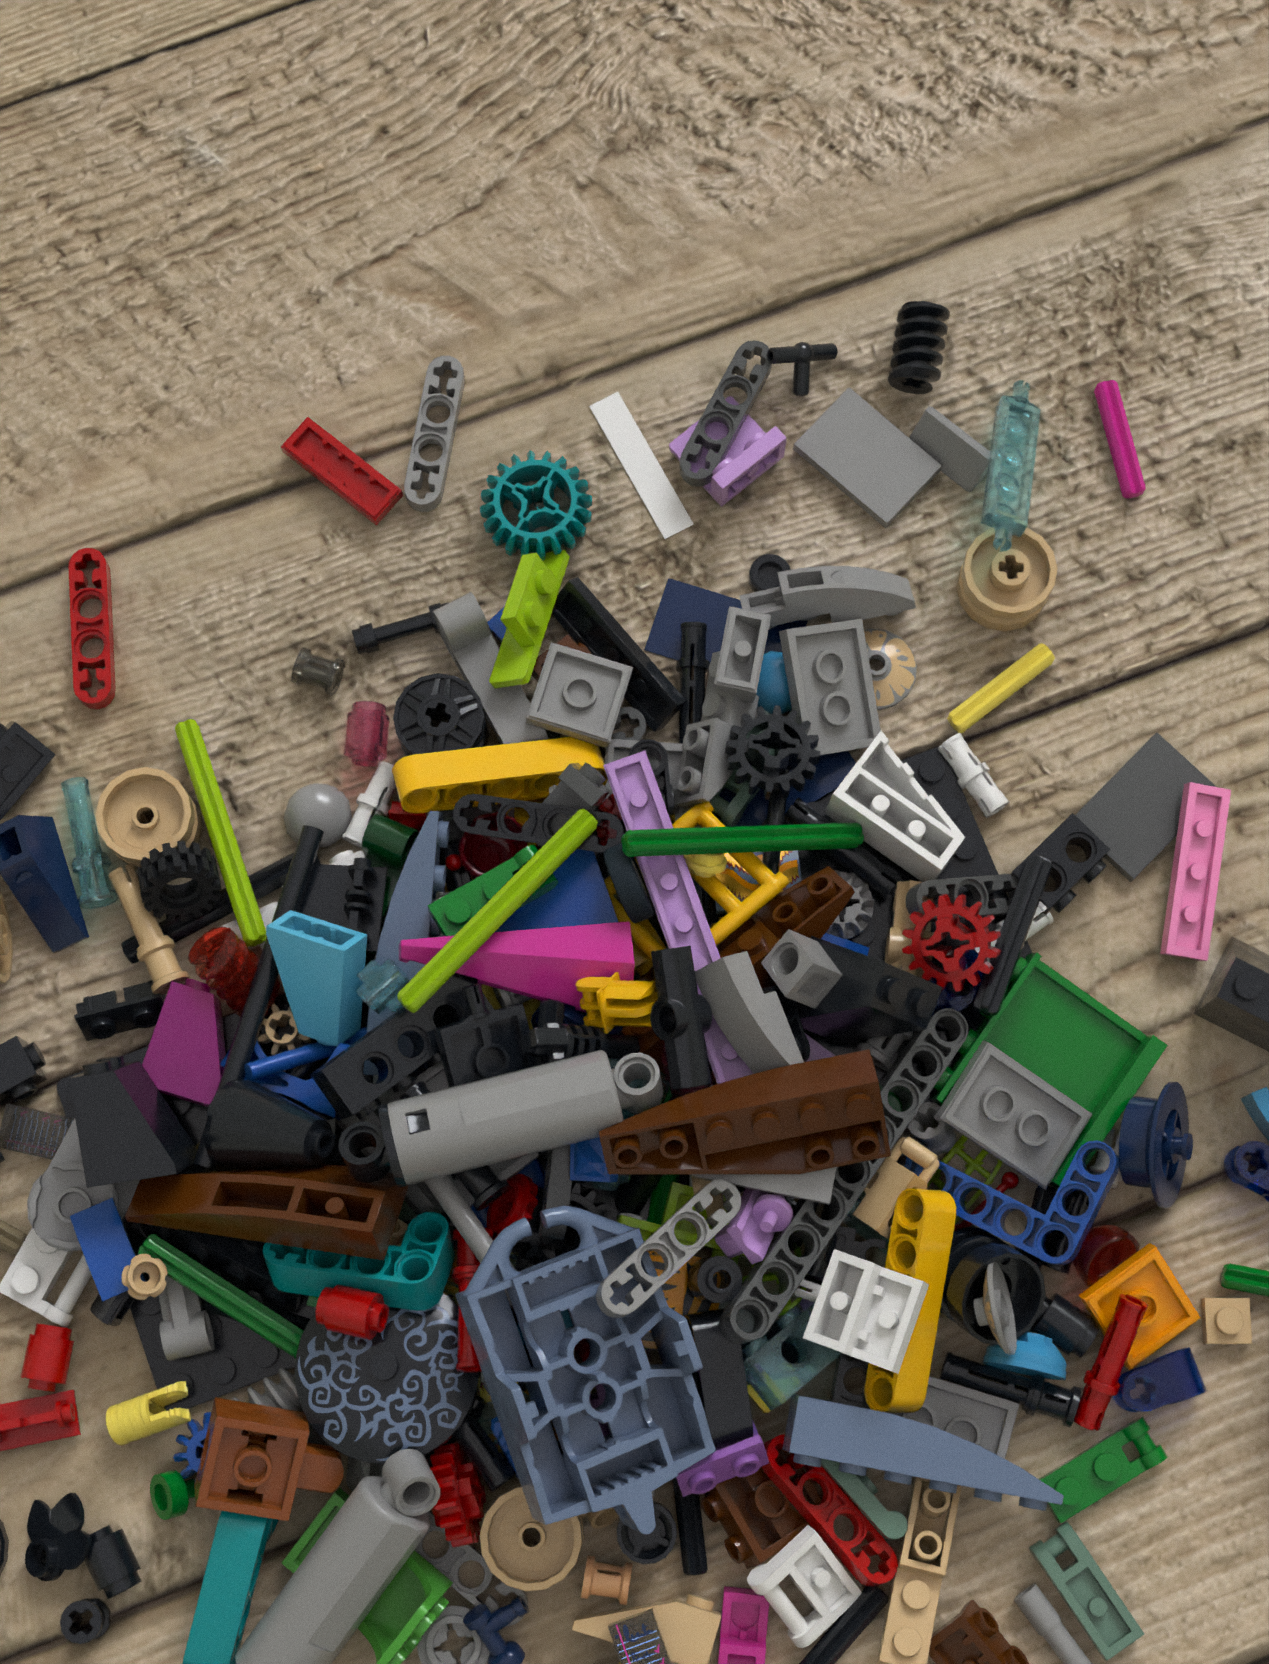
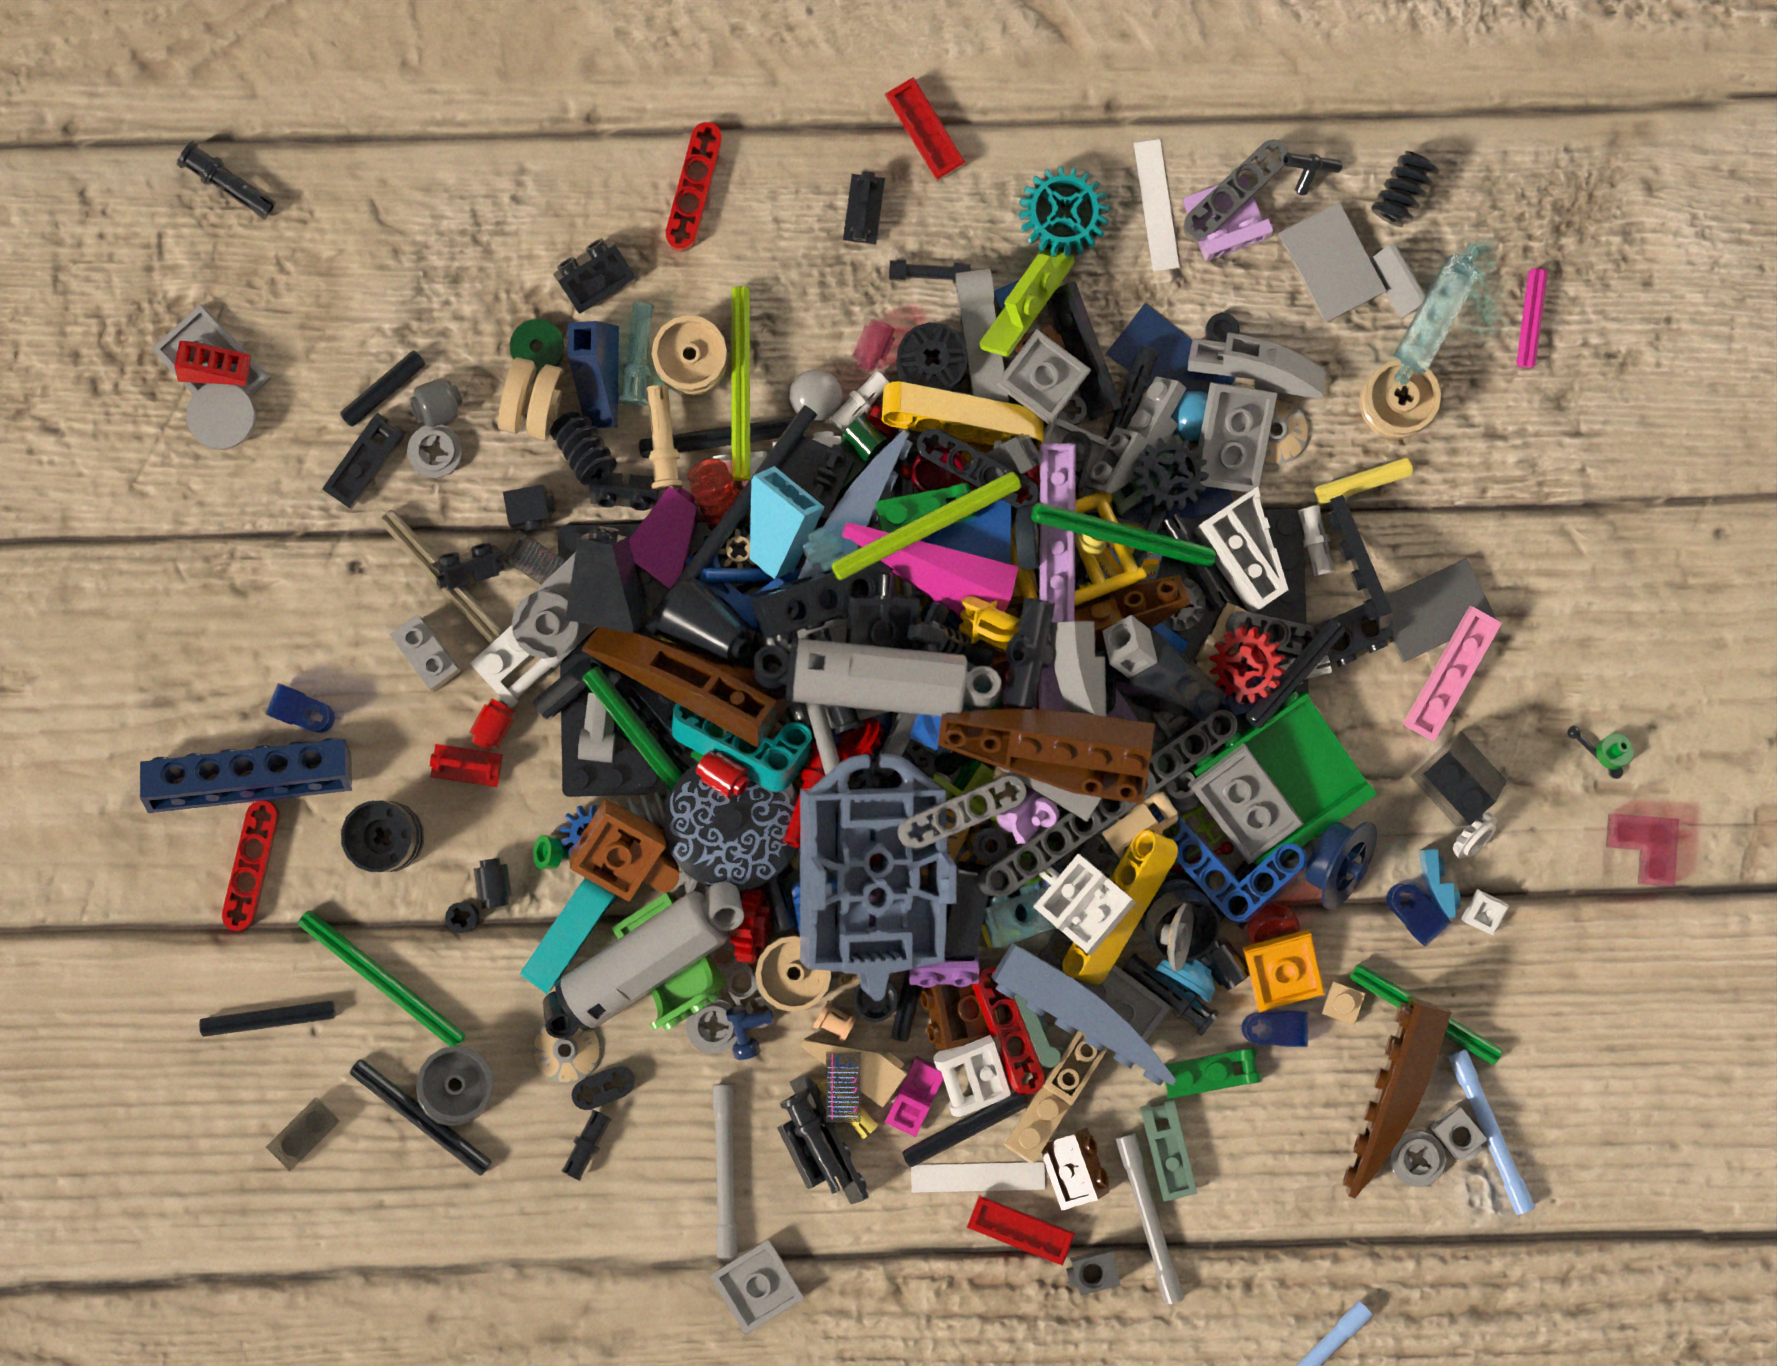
camera: 15 degrees right, 10 degrees up
black plate [25,1493,91,1581] -> none
blue slope [70,1197,146,1302] -> none
light yellow hinge [106,1381,191,1446] -> none
tan plate [121,1254,168,1300] -> none
black tyre [138,841,221,922] -> none
clear smoke bush [291,647,345,696] -> none
light grey beam [404,356,465,512] -> none
light grey slope [714,606,771,703] -> none
red pin [1074,1294,1148,1431] -> none
none -> black piece [550,411,617,486]
none -> black hinge [843,171,885,245]
none -> black plate [1326,495,1393,630]

